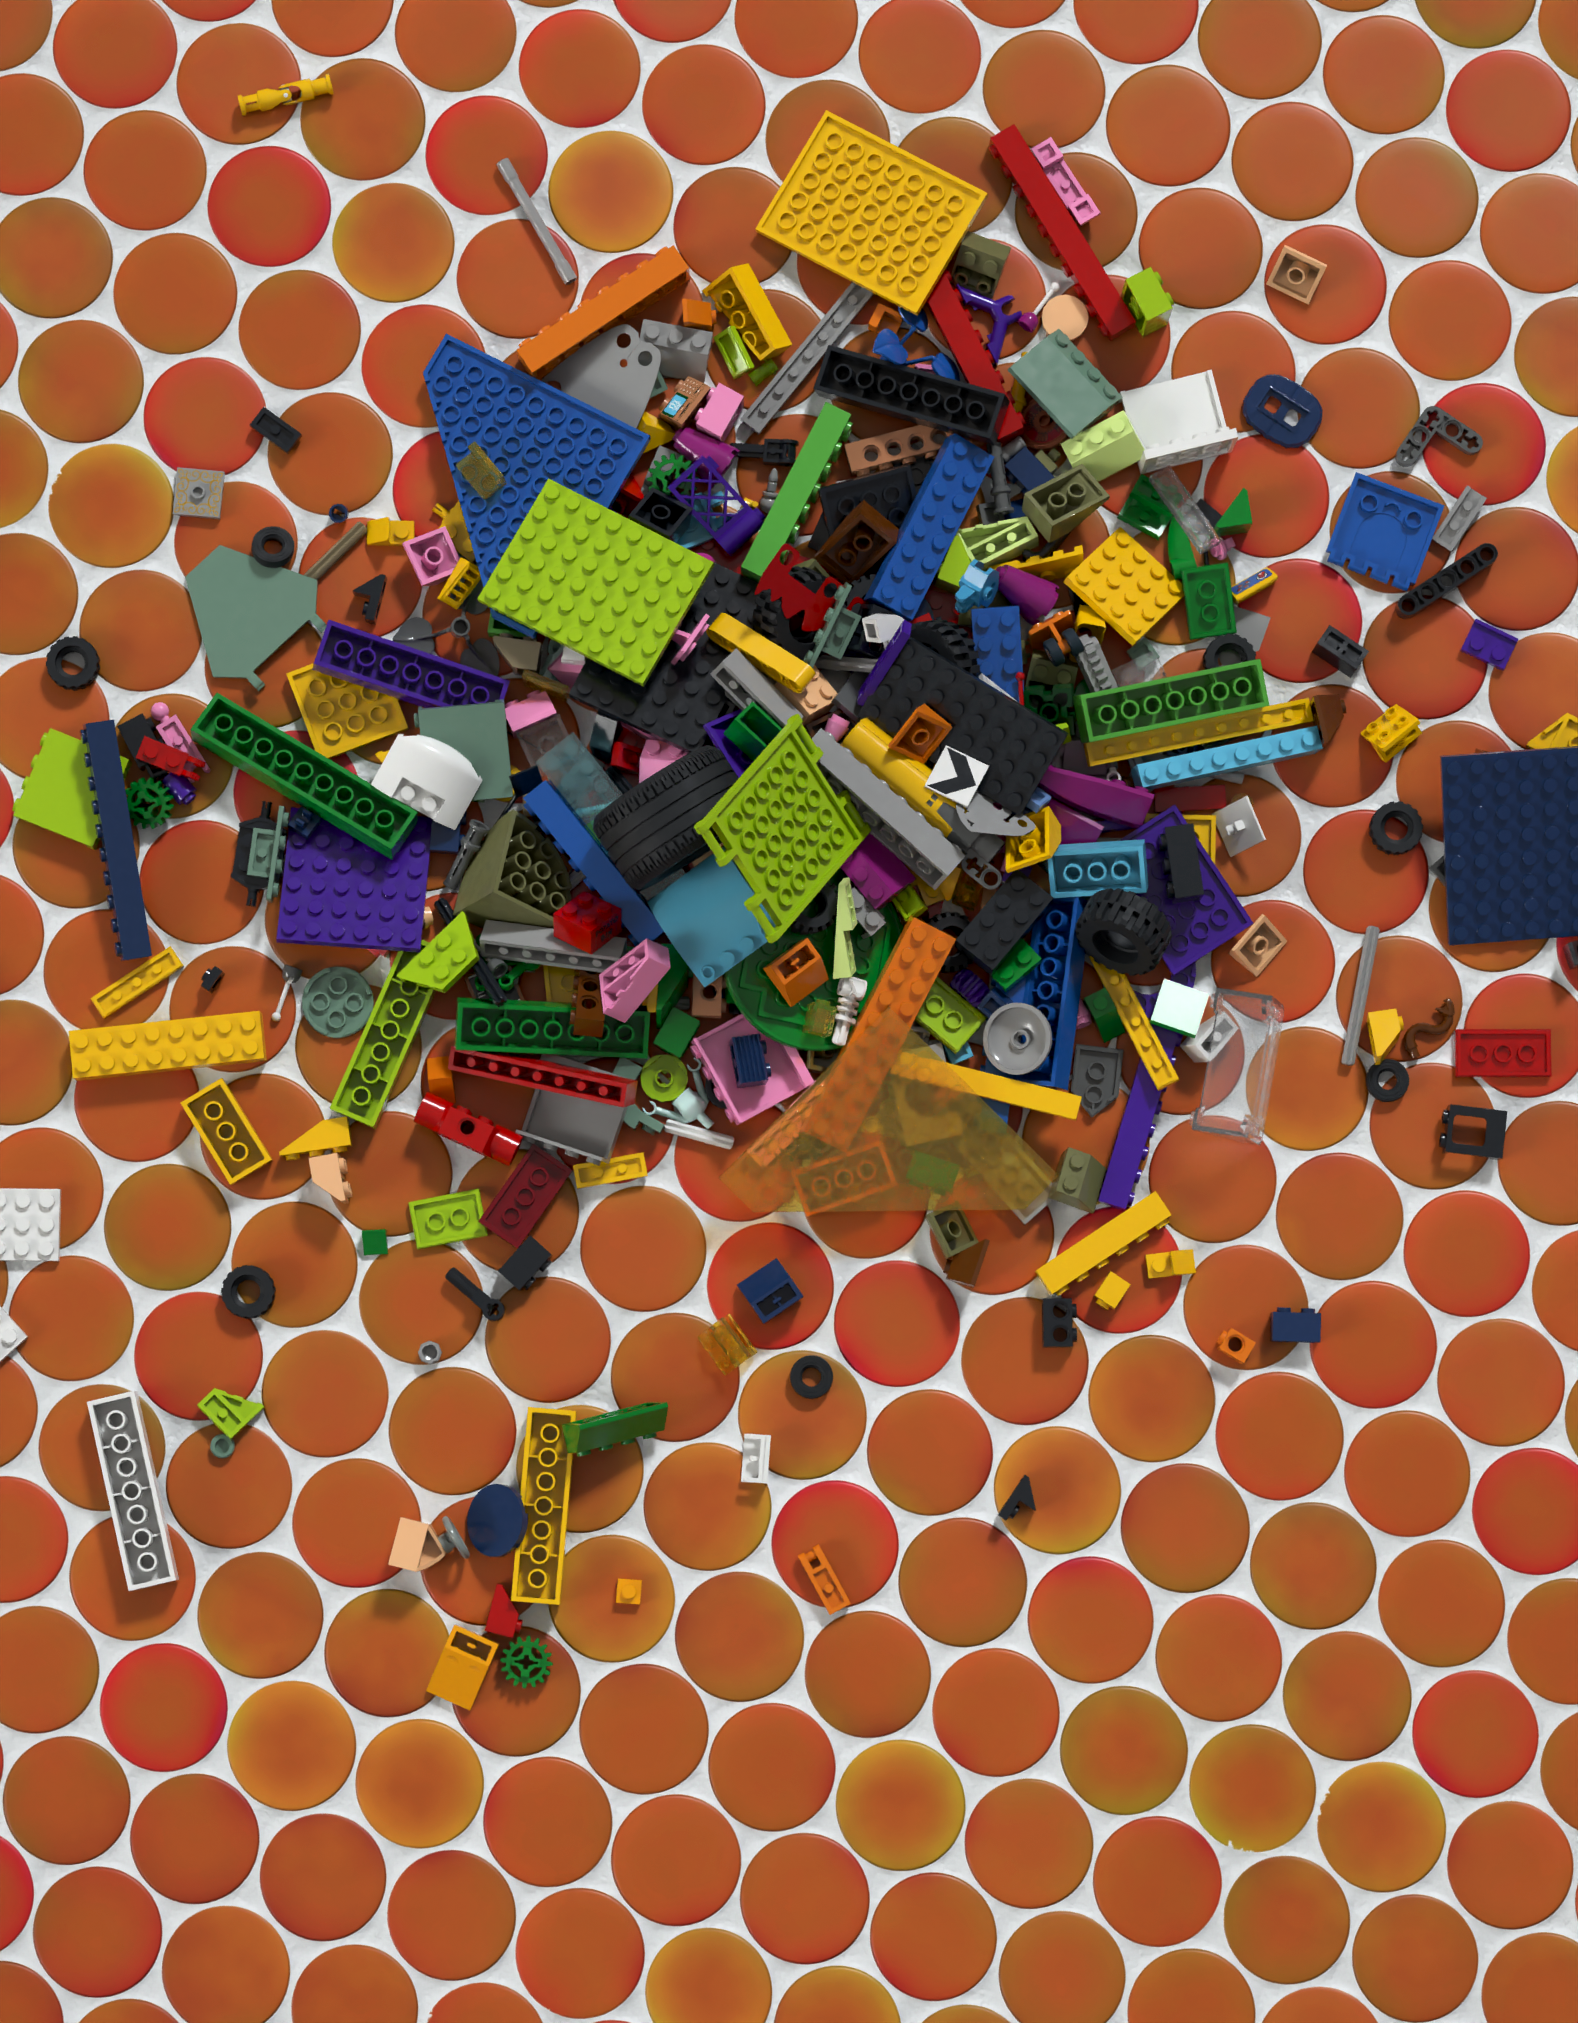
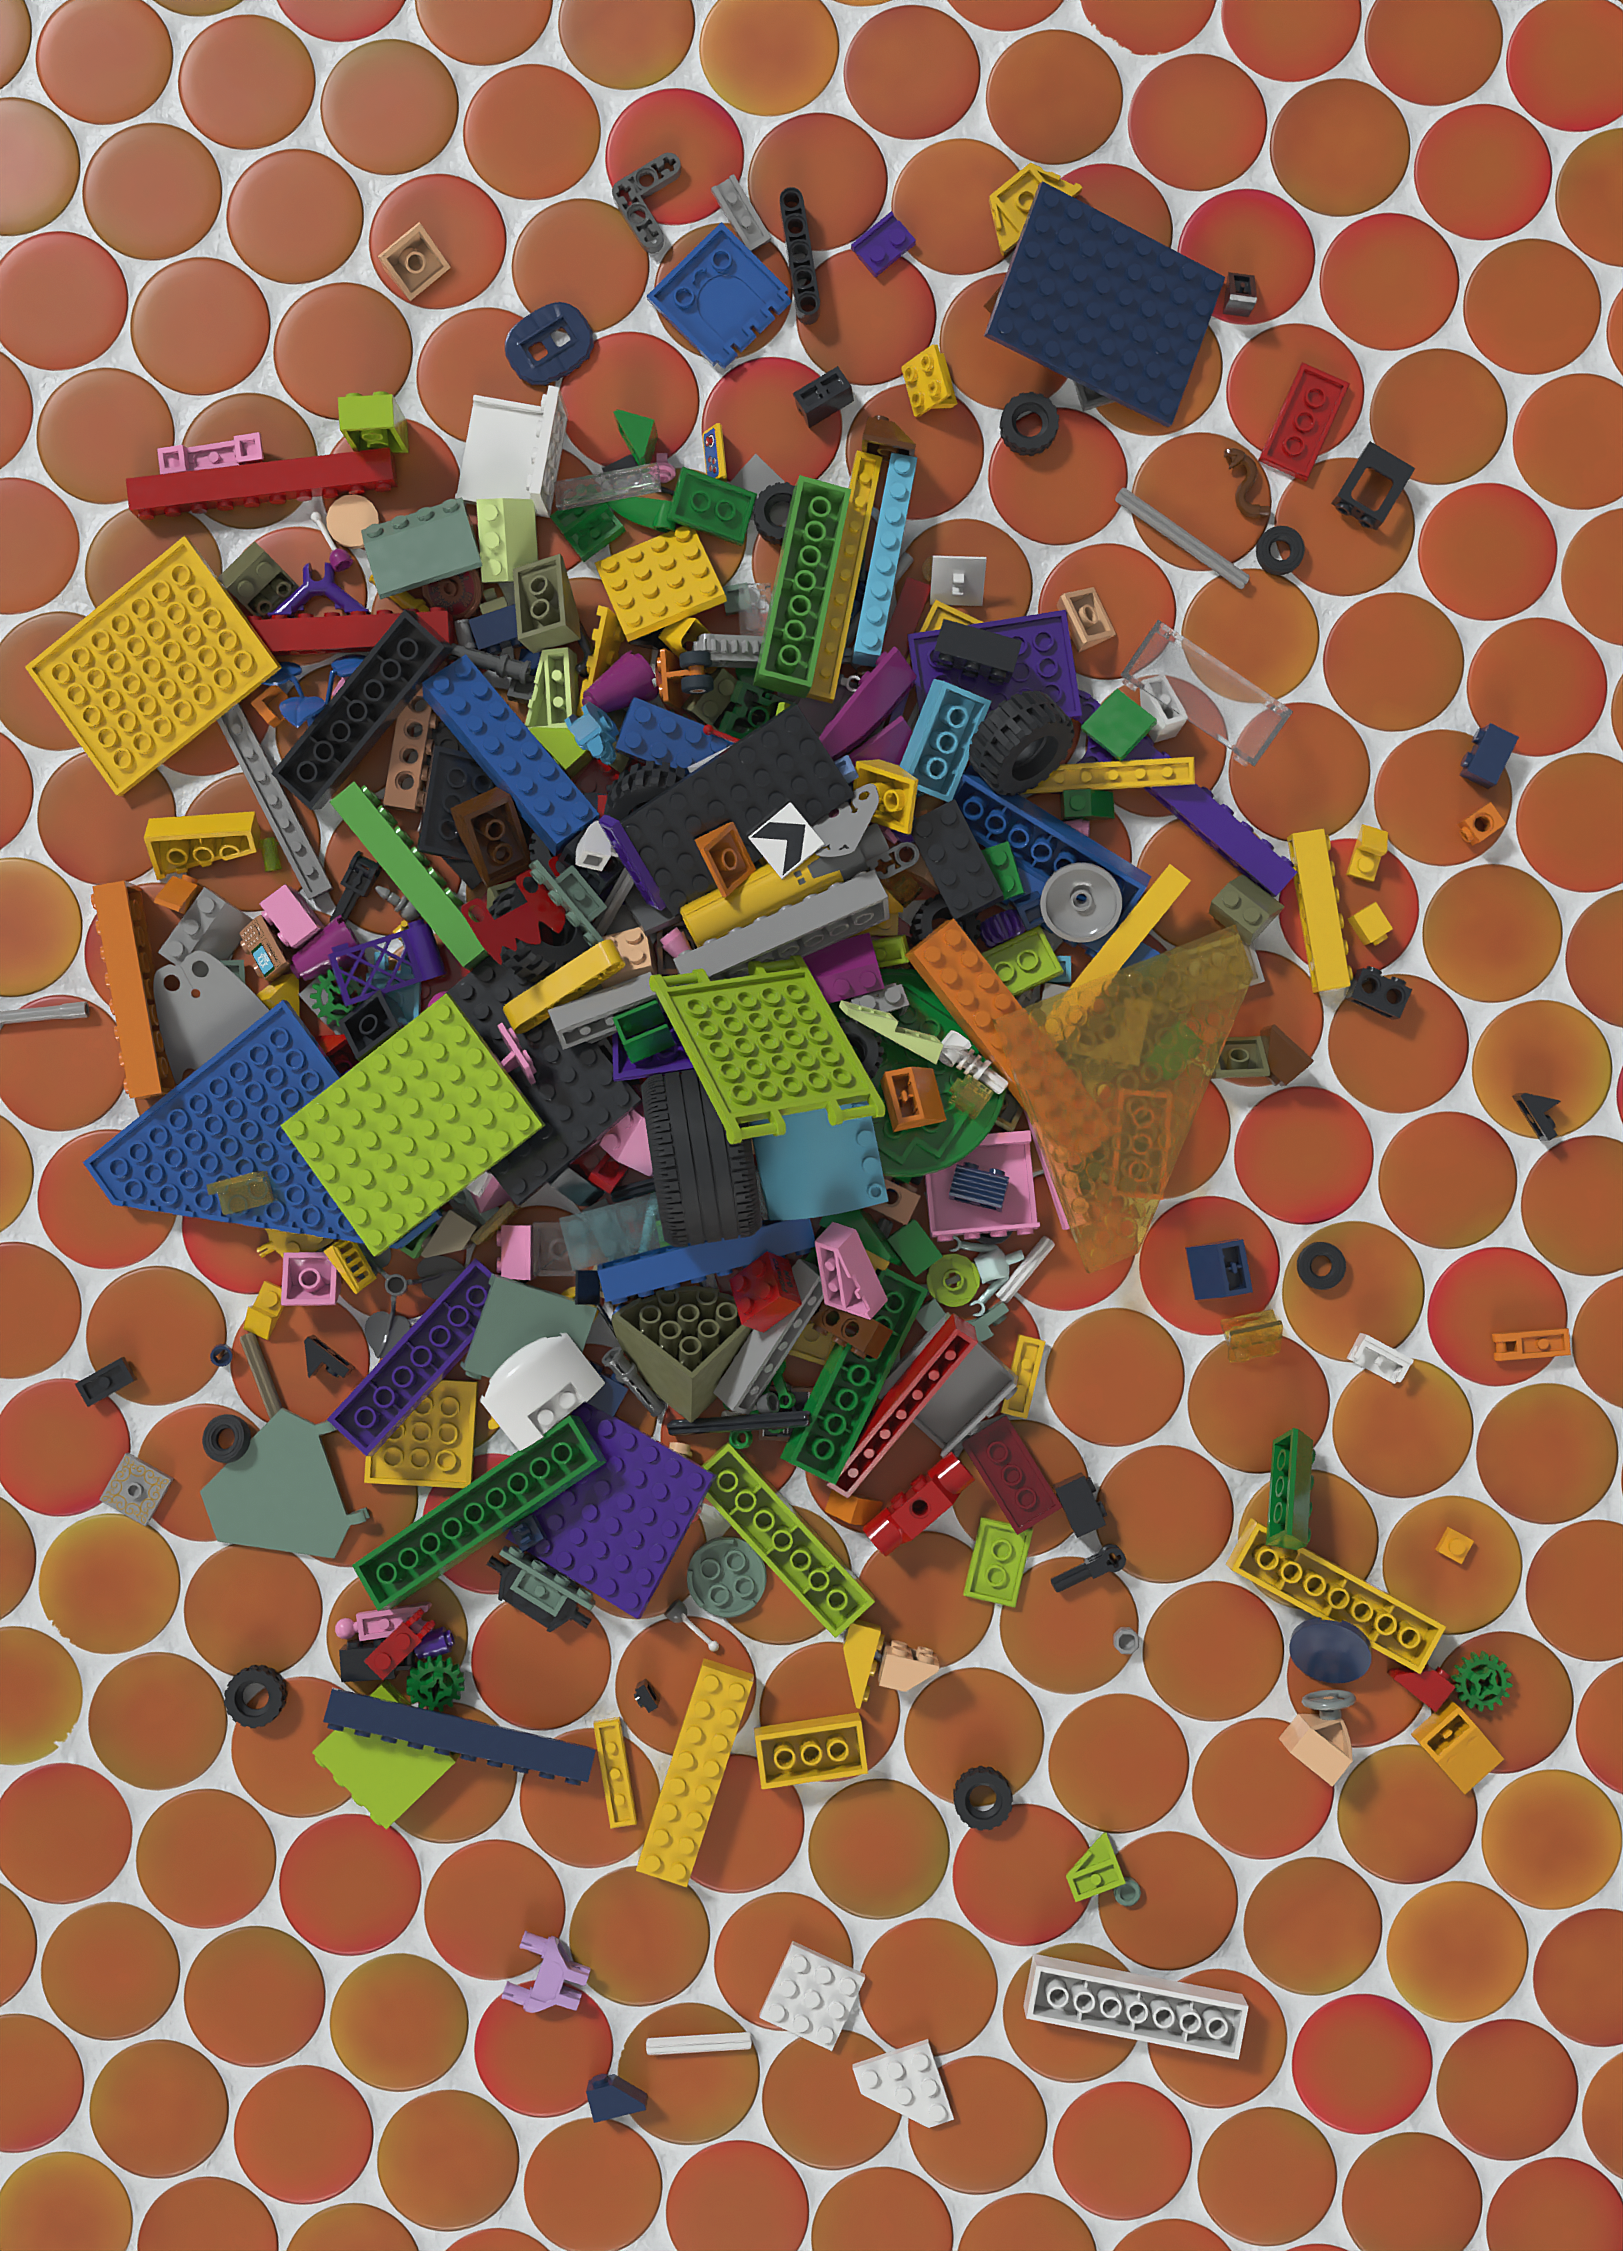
camera: 60 degrees left, 5 degrees up
green slope [362,1229,388,1256] -> none
lime wing [396,911,480,993] -> none
lime tile [713,326,755,379] -> none
dark grey tile [1071,1044,1124,1118] -> none
yellow slope [1366,1009,1404,1065] -> none

